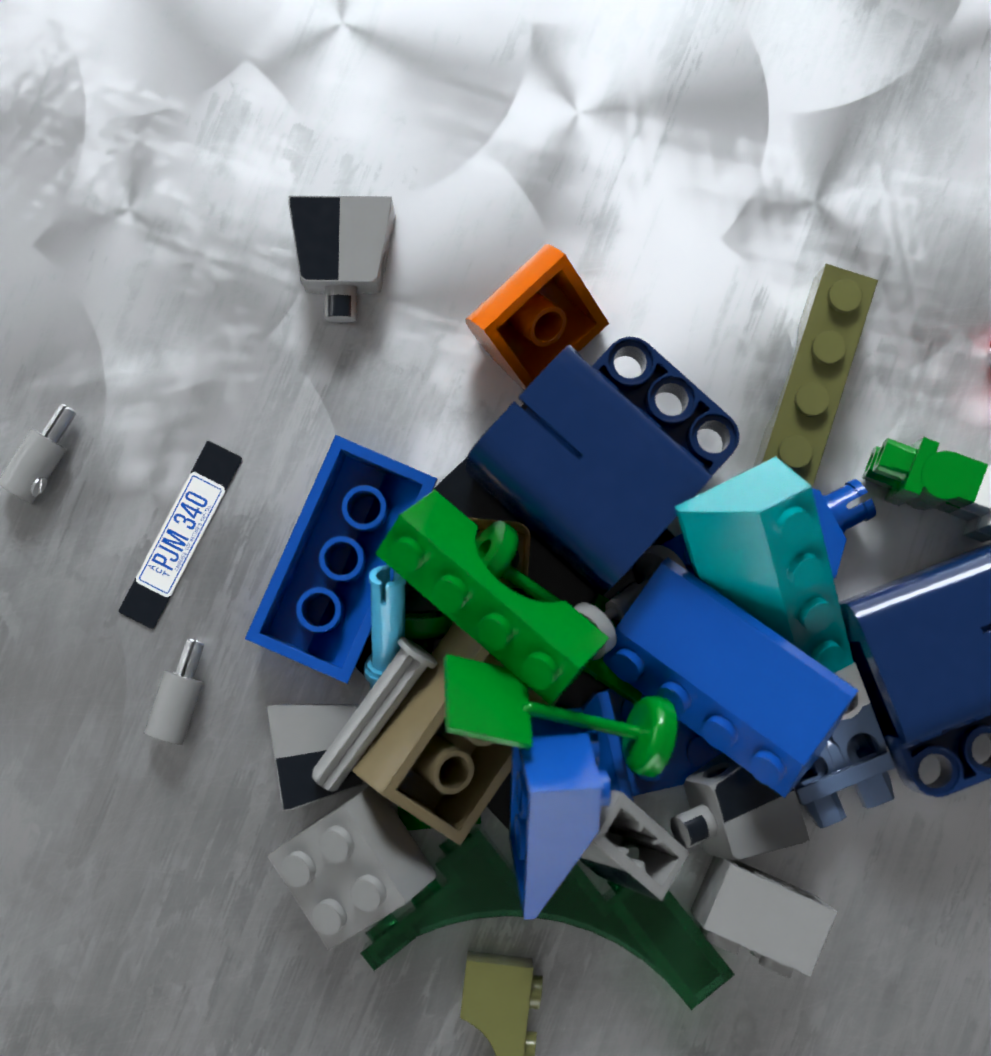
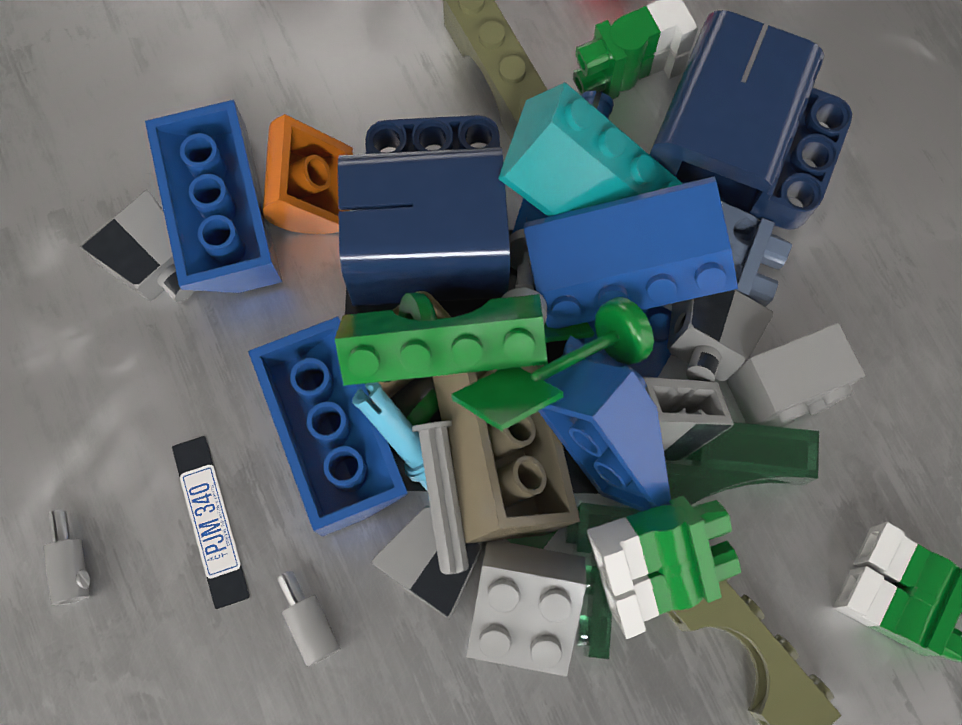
camera: 50 degrees left, 10 degrees down
none -> blue slope [145,100,283,293]
none -> green hips [587,496,742,639]

